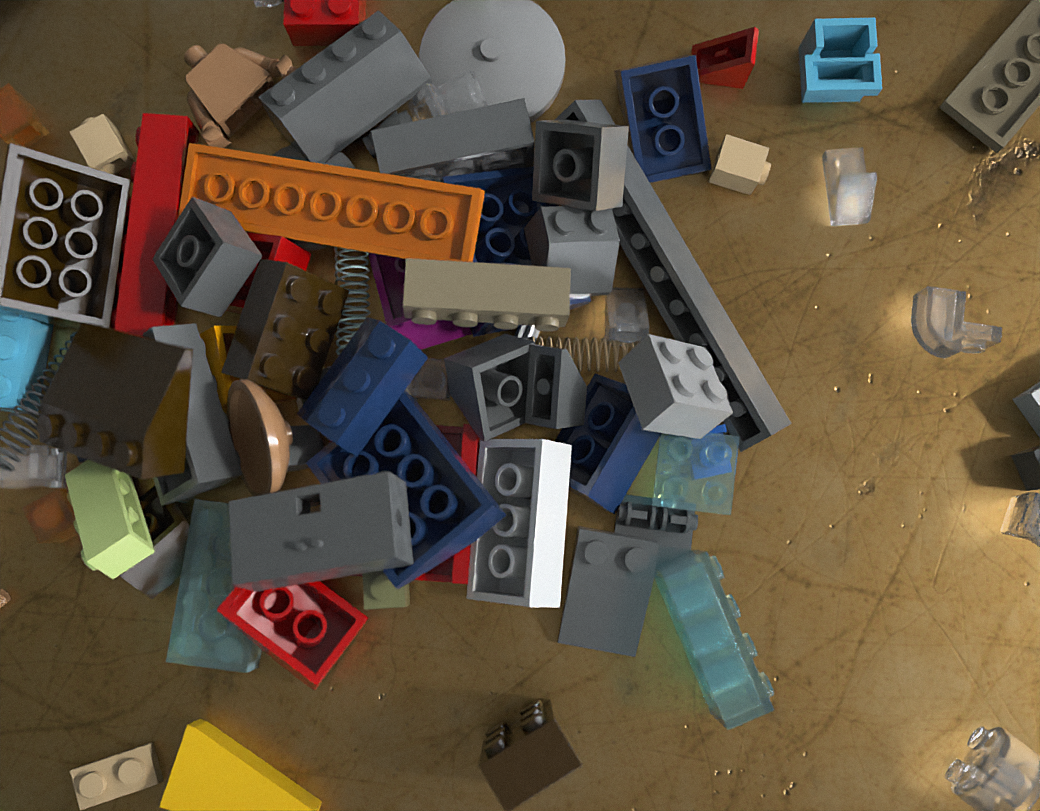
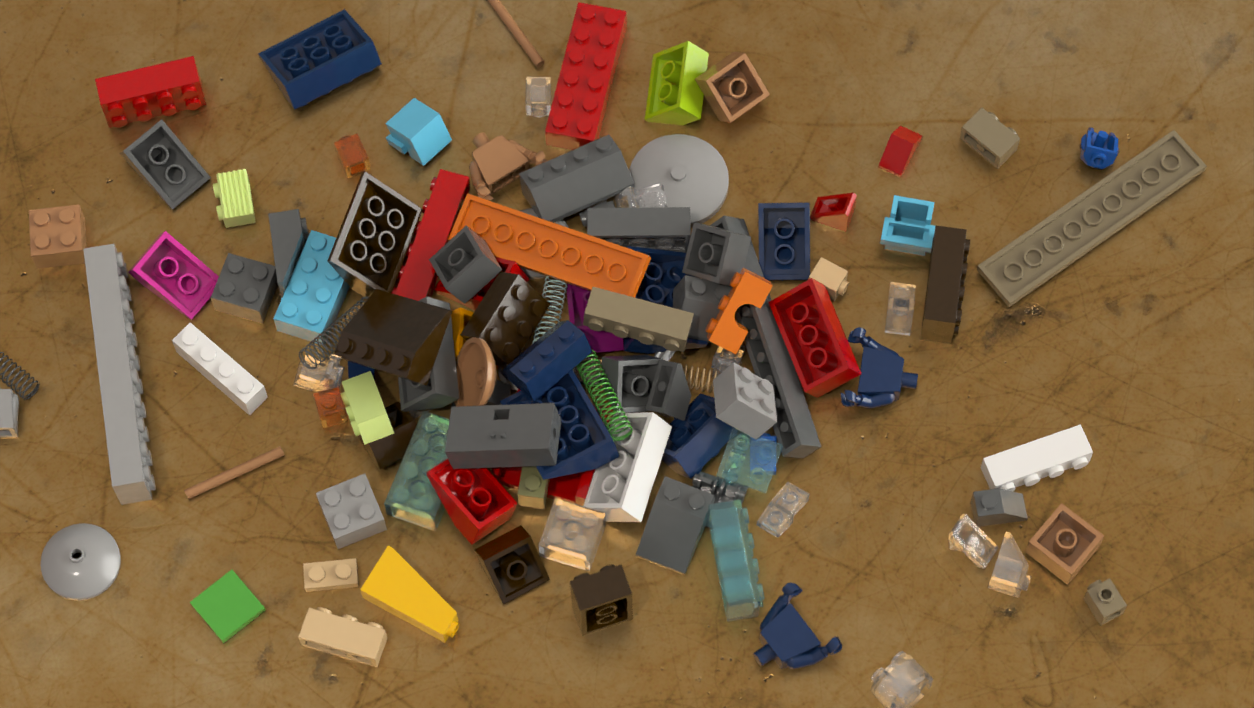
camera: 15 degrees right, 15 degrees down
tan brick [70,114,136,176] -> none
clear brick [911,286,1002,359] -> none
none -> light grey brick [316,474,387,549]
none -> medium azure plate [385,98,452,166]
none -> dark brown slope [474,525,550,604]
none -> clear brick [538,498,606,571]
none -> bright green piece [576,350,633,441]
none -> orange arch [705,268,773,354]
none -> dark blue torso [753,583,842,669]
none -> clear slope [756,482,810,538]
none -> red brick [768,278,861,398]
none -> dark blue torso [841,327,918,409]
none -> dark brown brick [920,226,970,344]

